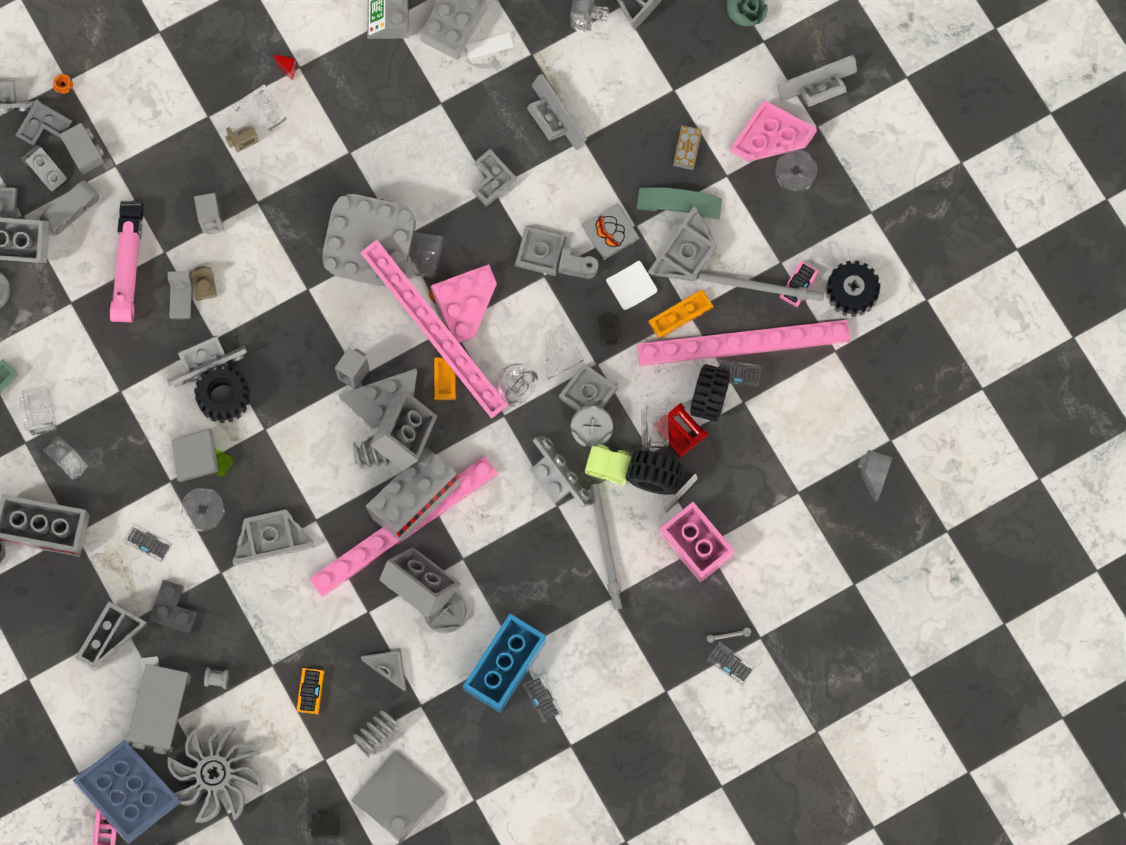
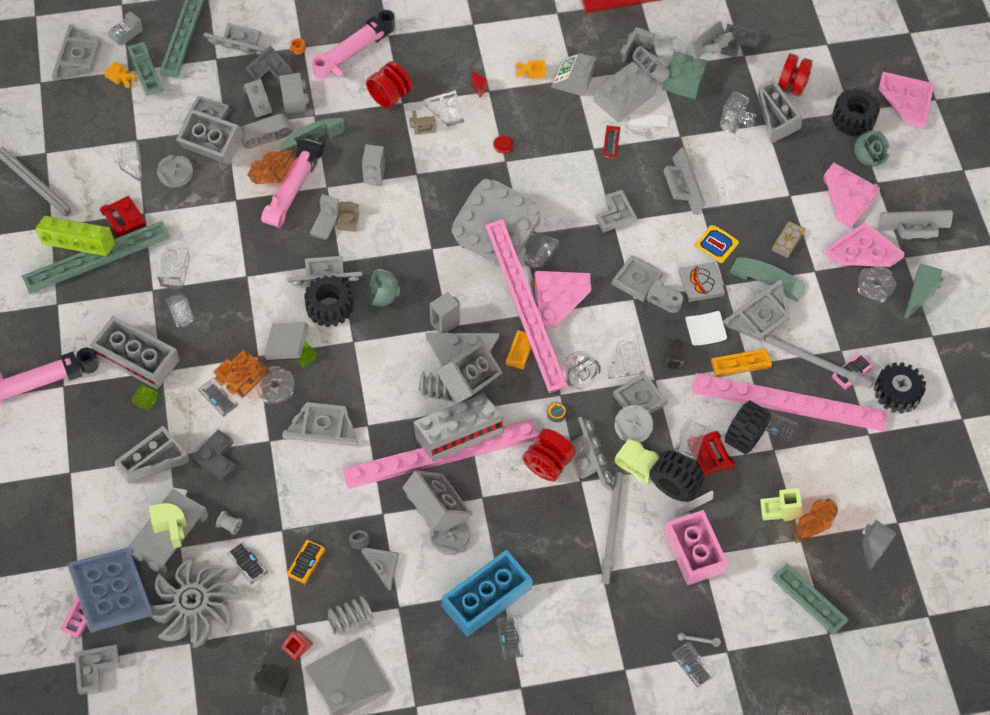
camera: 15 degrees right, 15 degrees down
none -> clear neon green plate [131,384,159,411]
none -> yellowish green brick [149,503,187,548]
none -> clear orange plate [213,350,270,398]
none -> tile [227,541,268,585]
none -> clear orange plate [247,150,296,184]
none -> sand green slope [280,118,345,161]
none -> red slope [281,630,313,661]
none -> bright pink piece [312,10,395,79]
none -> dark grey tile [349,530,370,549]
none -> red wheel [366,61,413,109]
none -> sand green cylinder [368,269,400,307]
none -> red piece [493,135,514,154]
none -> light orange plate [515,60,546,79]
none -> red wheel [522,429,575,482]
none -> dark grey tile [547,402,566,423]
none -> sticker [602,125,620,158]
none -> sticker [694,225,739,263]
none -> yellowish green brick [761,488,803,522]
none -> sand green plate [772,563,849,636]
none -> clear orange plate [792,498,838,544]
none -> bright pink plate [823,162,880,228]
none -> sand green slope [904,263,943,319]

